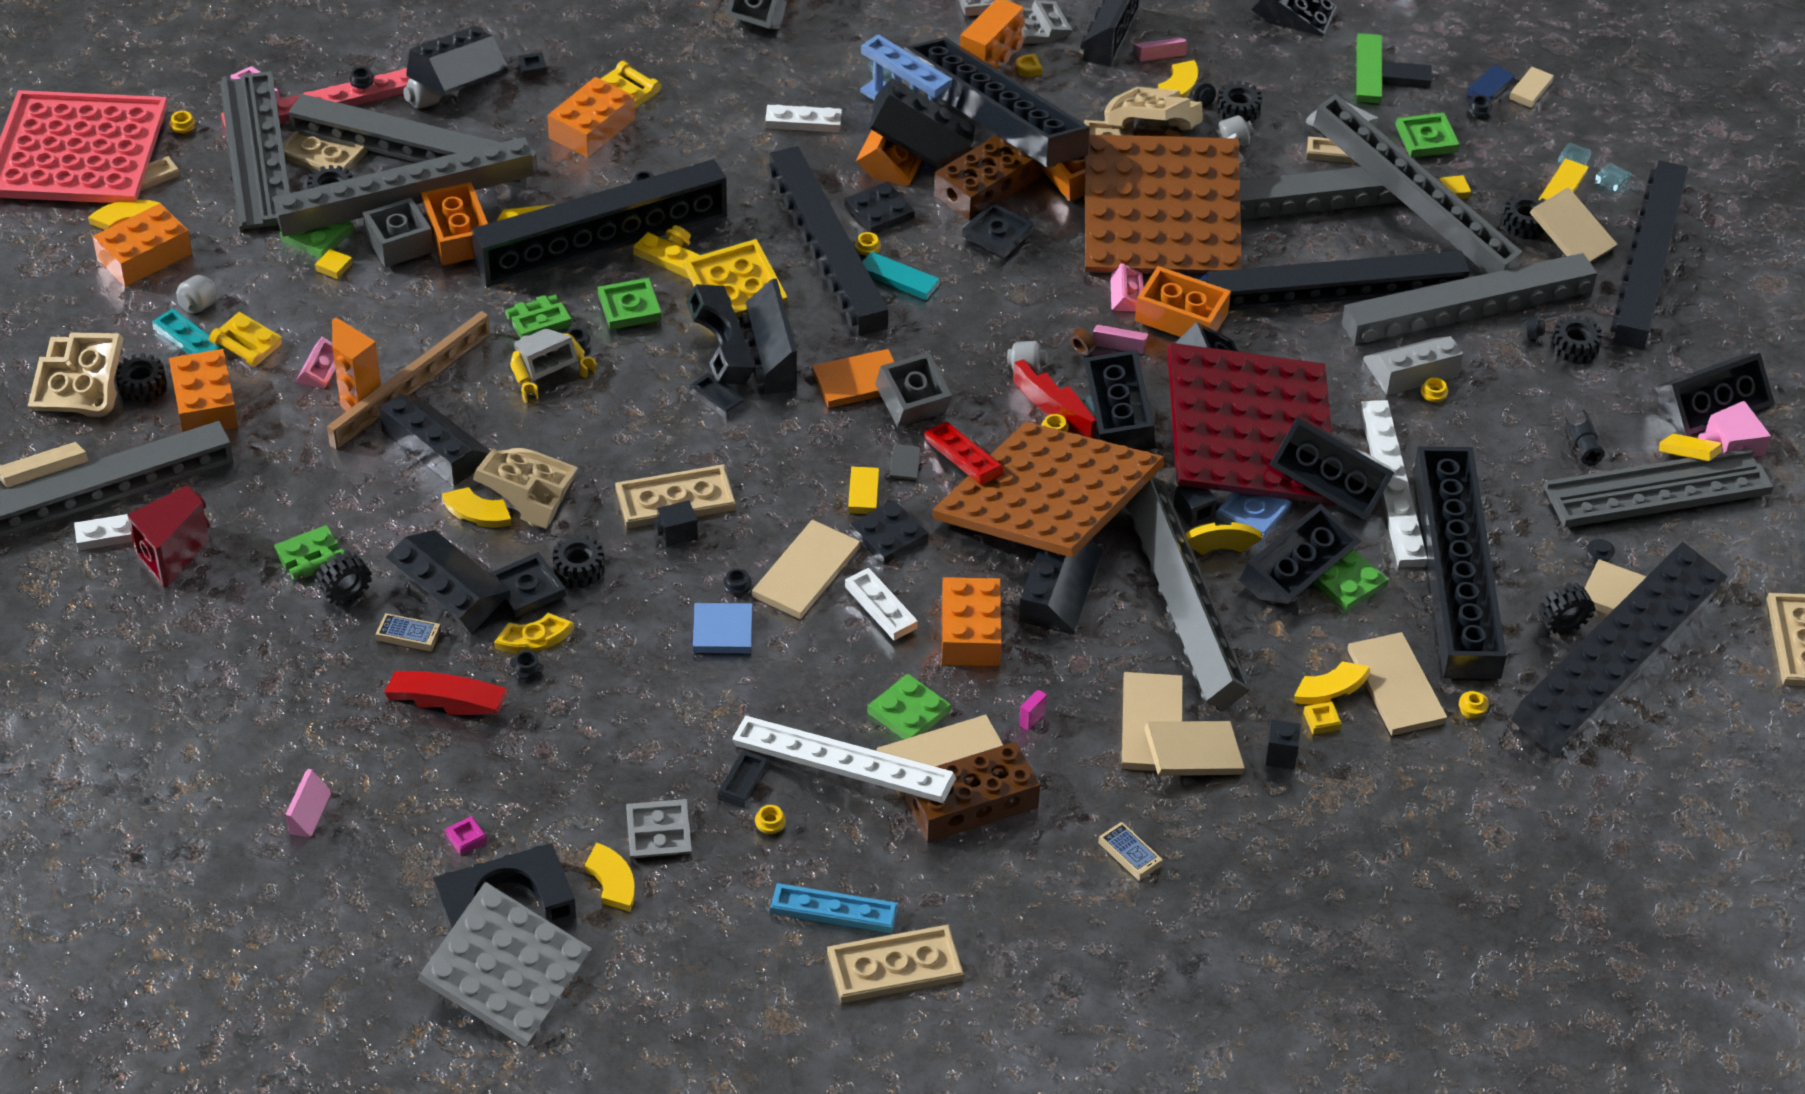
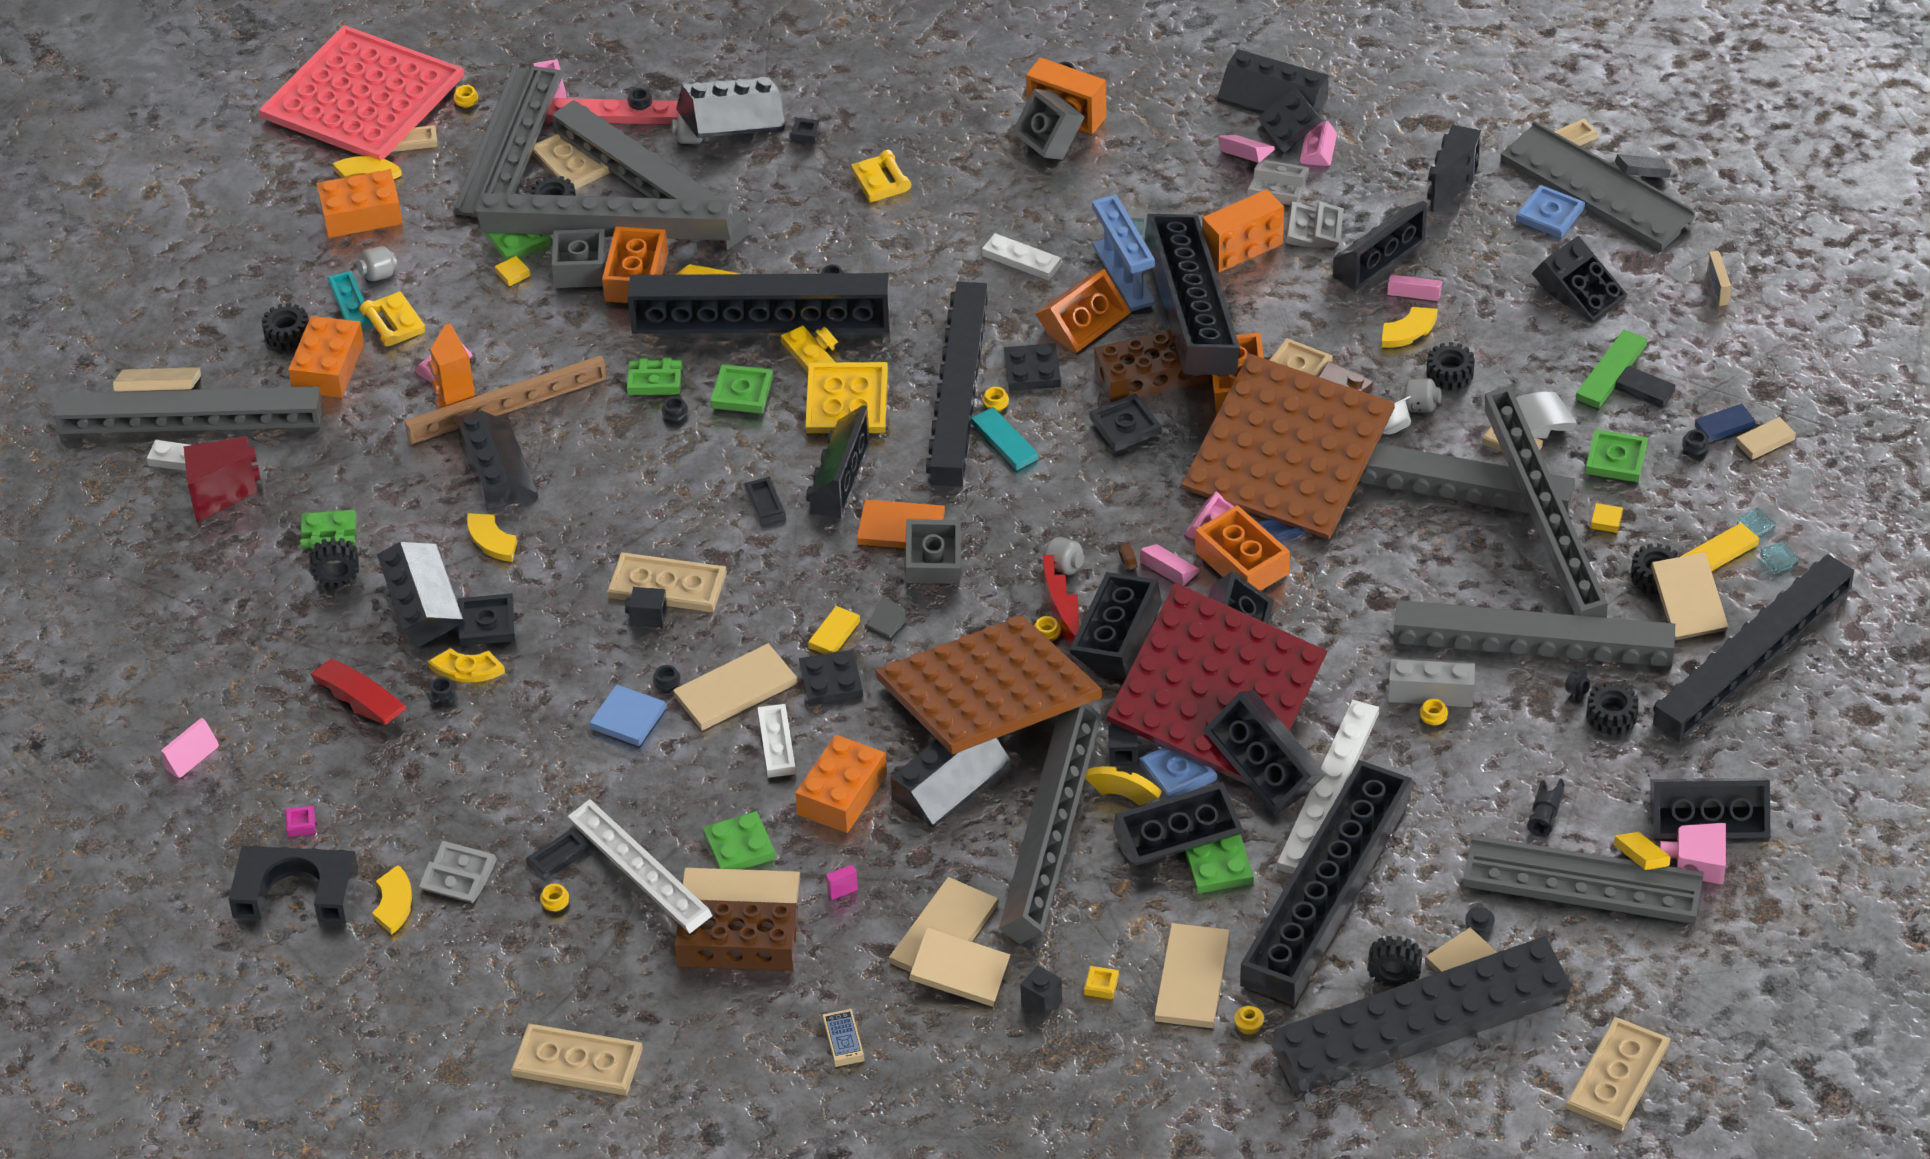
camera: 30 degrees right, 0 degrees up
tan slope [28,333,124,417] -> none
tile [376,613,441,652] -> none
light grey plate [417,882,592,1047] -> none
tan slope [473,448,578,529] -> none
light grey torso [510,329,596,403] -> none
orange brick [547,77,635,158] -> none
black tyre [552,534,605,587] -> none
black arch [686,284,756,384] -> none
dark azure tile [770,883,898,934] -> none
black slope [869,78,975,169] -> none
red tile [924,422,1004,485] -> none
yellow tile [1015,53,1043,77] -> none
tan slope [1104,87,1203,130] -> none
black plate [1192,82,1216,107] -> none
black brick [1206,250,1470,311] -> none
yellow tile [1294,661,1370,705] -> none

